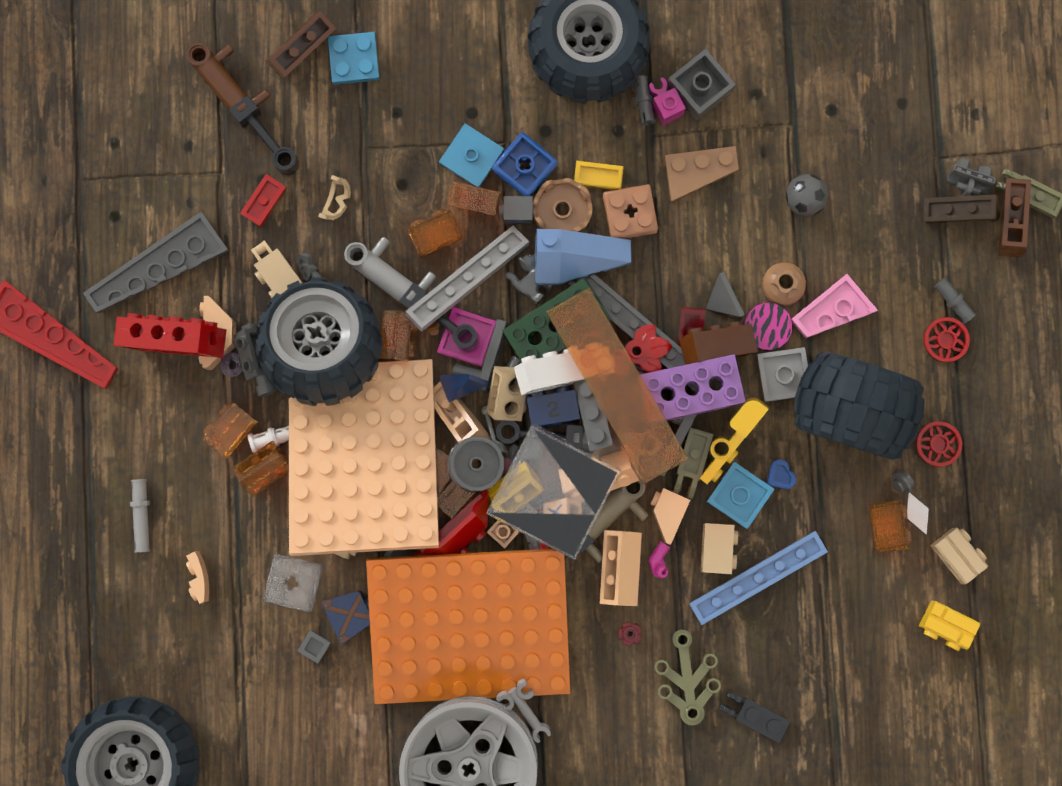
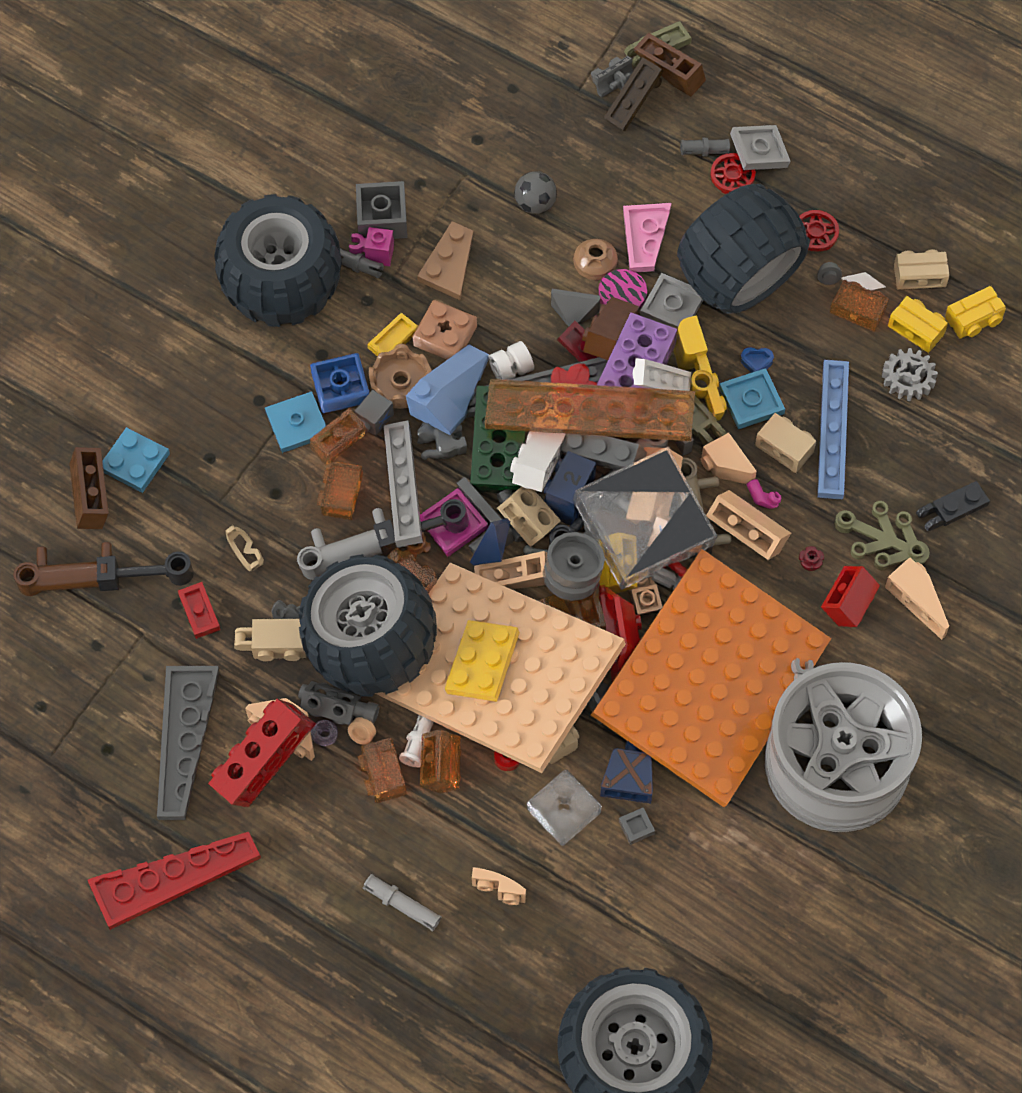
camera: 60 degrees left, 20 degrees down
none -> light nougat tile [348,717,376,745]
none -> yellow plate [445,620,520,702]
none -> white wheel [488,341,534,382]
none -> white plate [633,359,691,397]
none -> light grey plate [730,125,790,170]
none -> red brick [821,566,880,627]
none -> light grey gear [882,348,938,401]
none -> light nougat slope [885,558,949,640]
none -> yellow brick [888,296,948,353]

